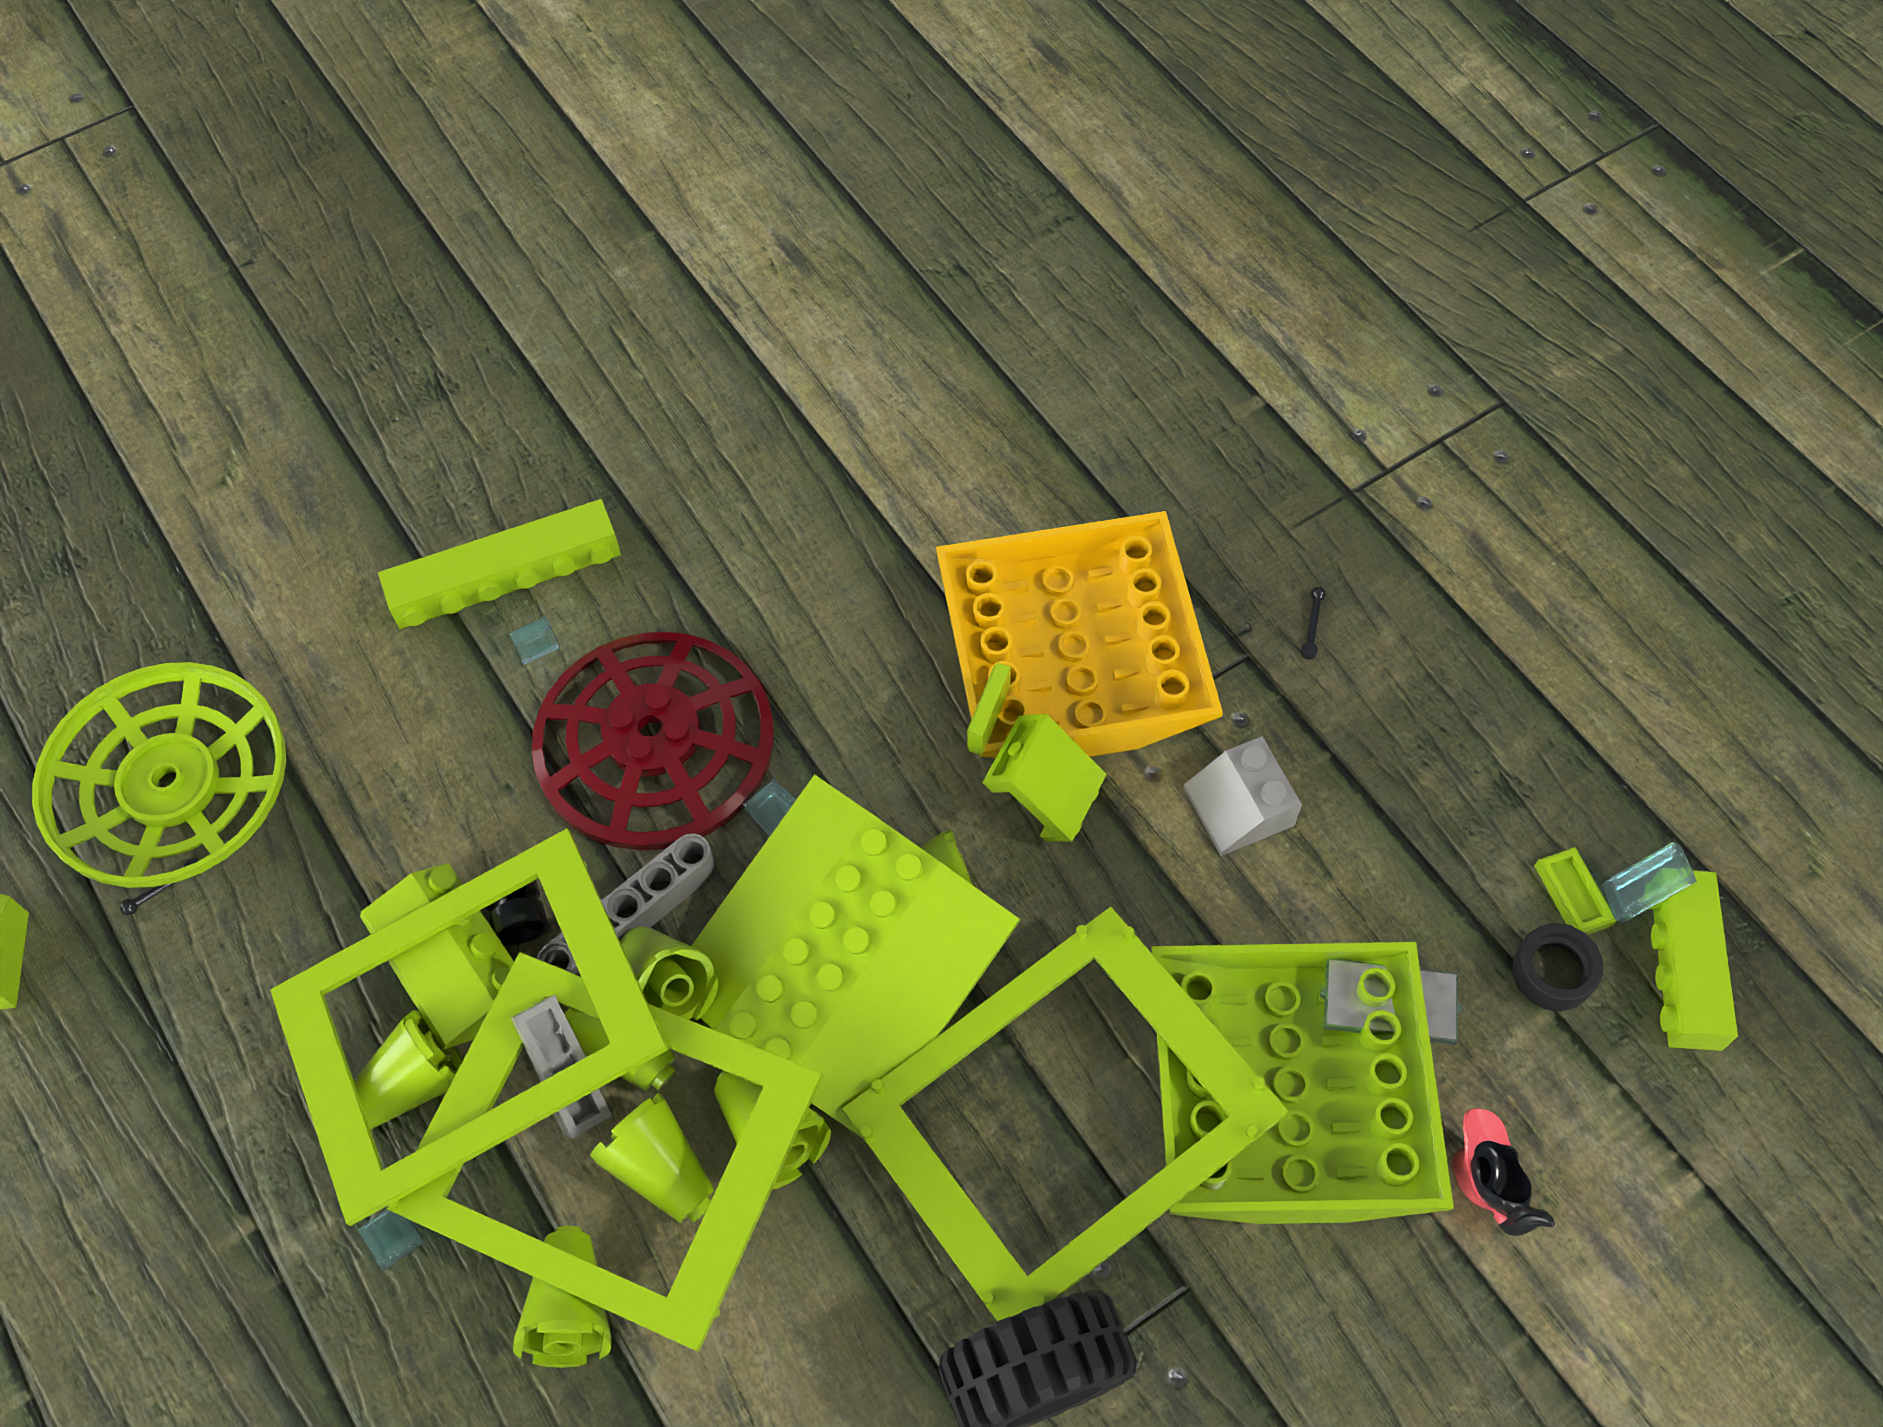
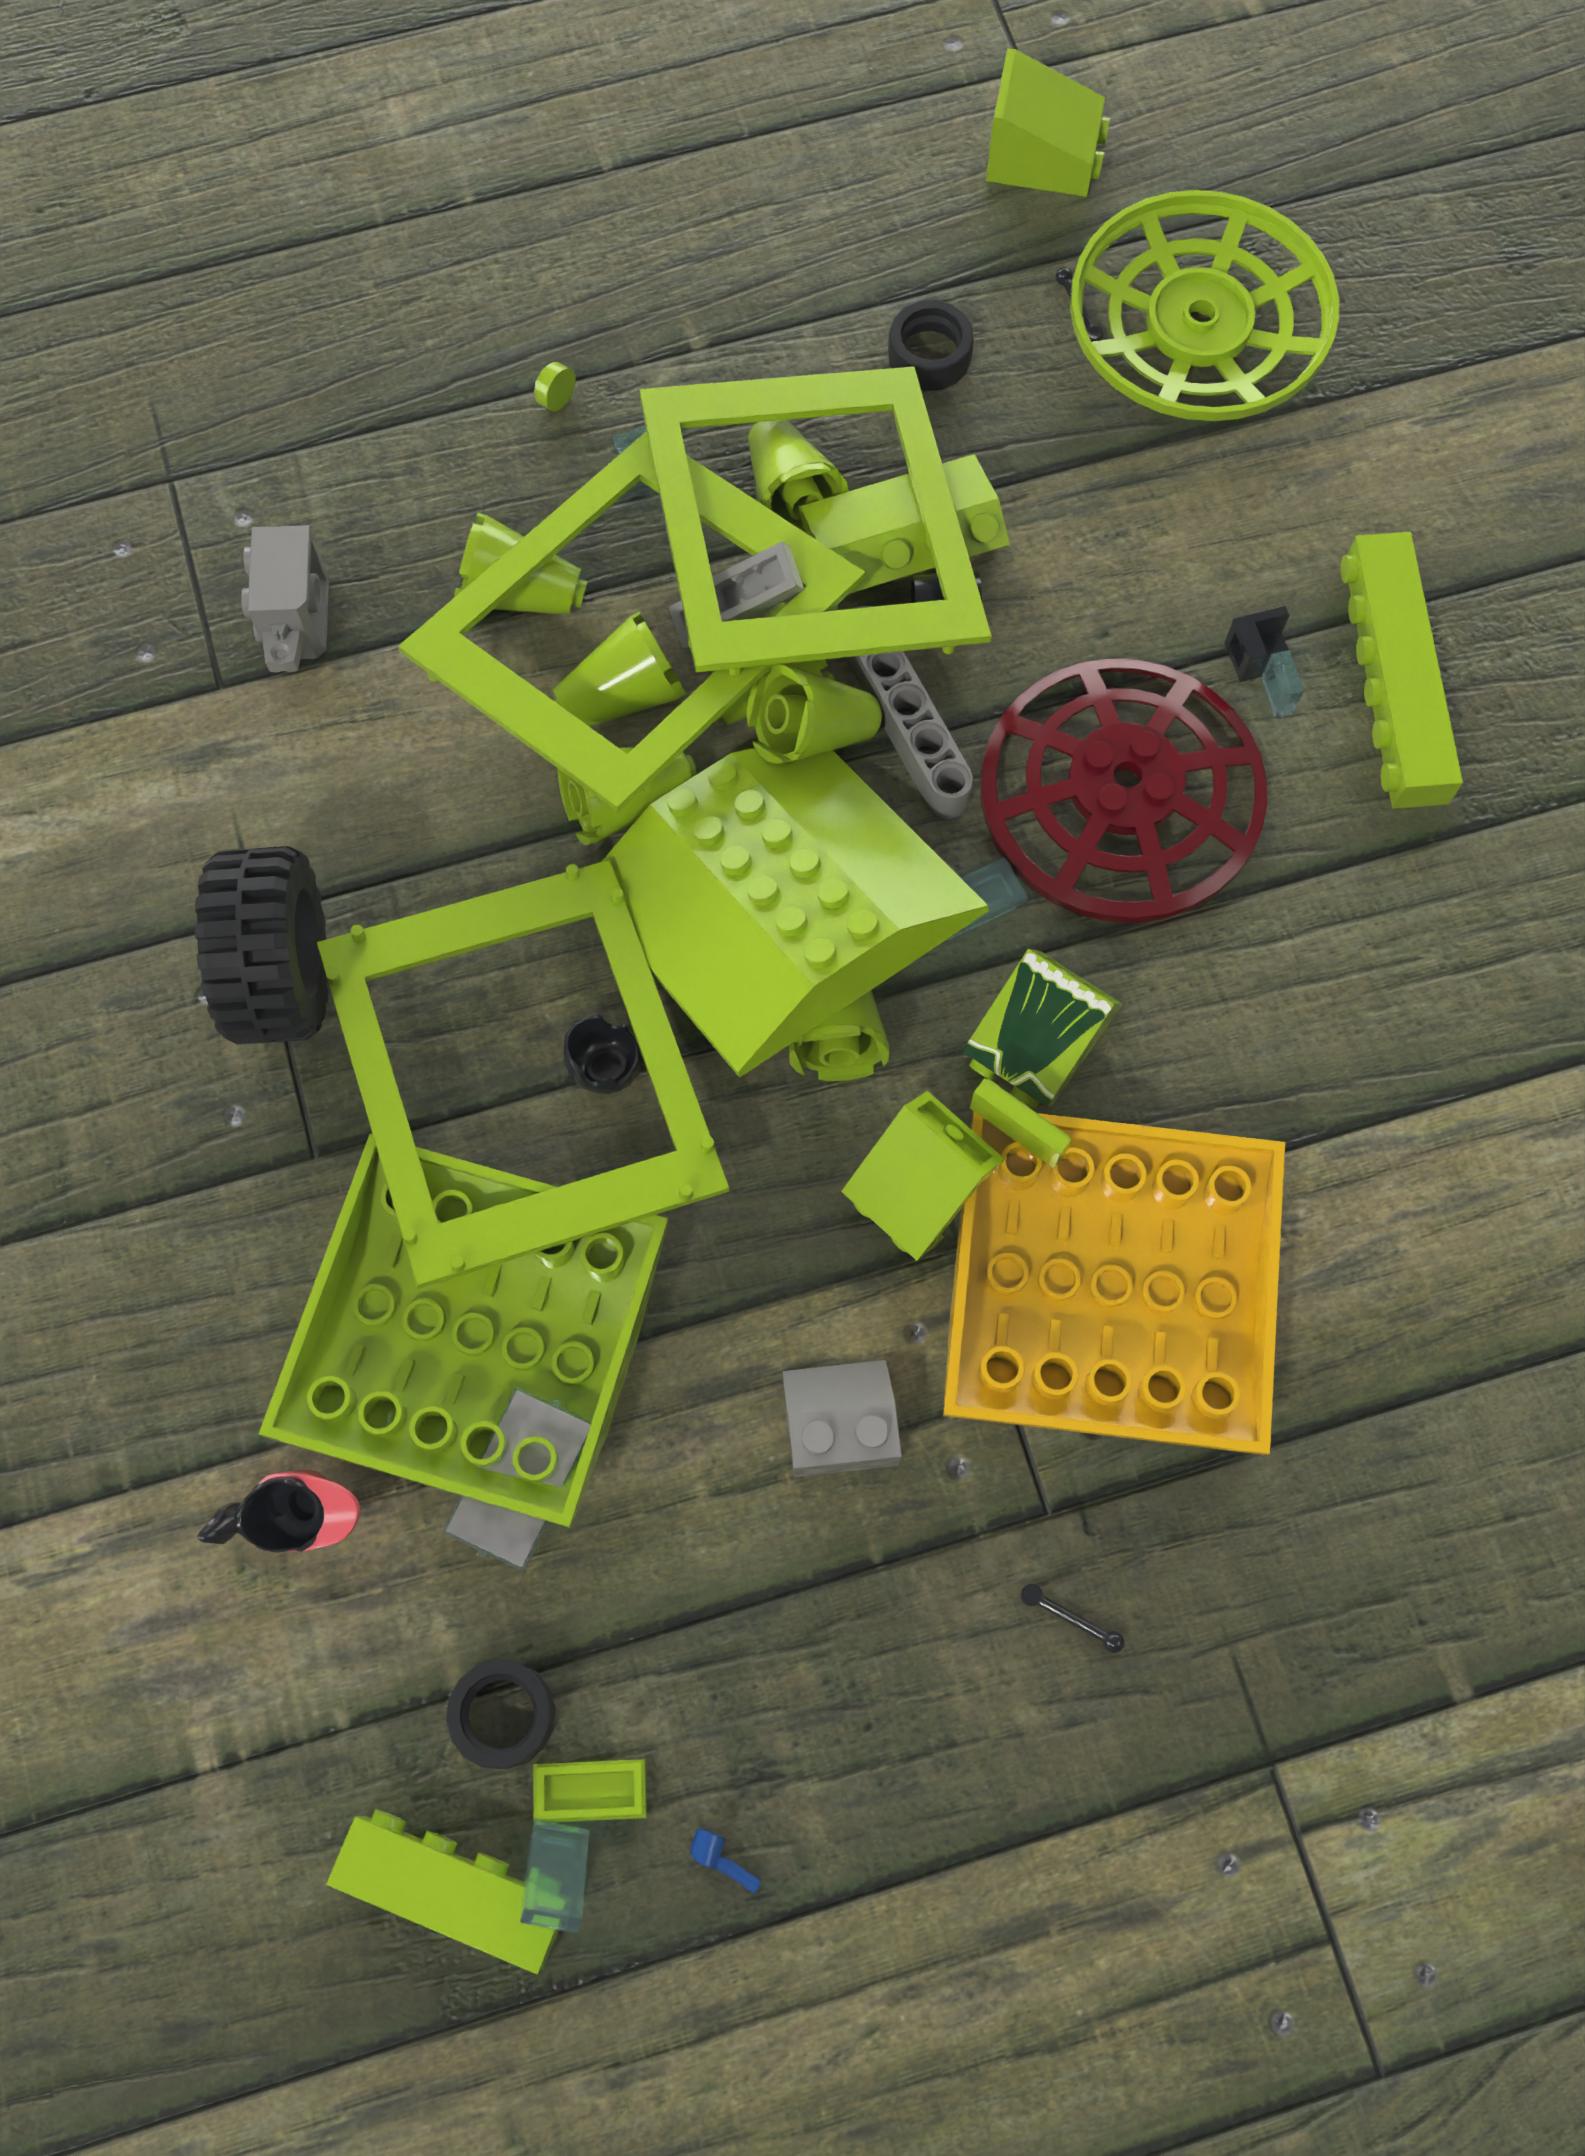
camera: 105 degrees right, 10 degrees up
none -> lime tile [534,362,576,412]
none -> black hair [564,1014,640,1095]
none -> blue hand [690,1828,761,1894]
none -> black tyre [888,300,974,391]
none -> slope [962,949,1123,1109]
none -> black panel [1225,606,1293,682]

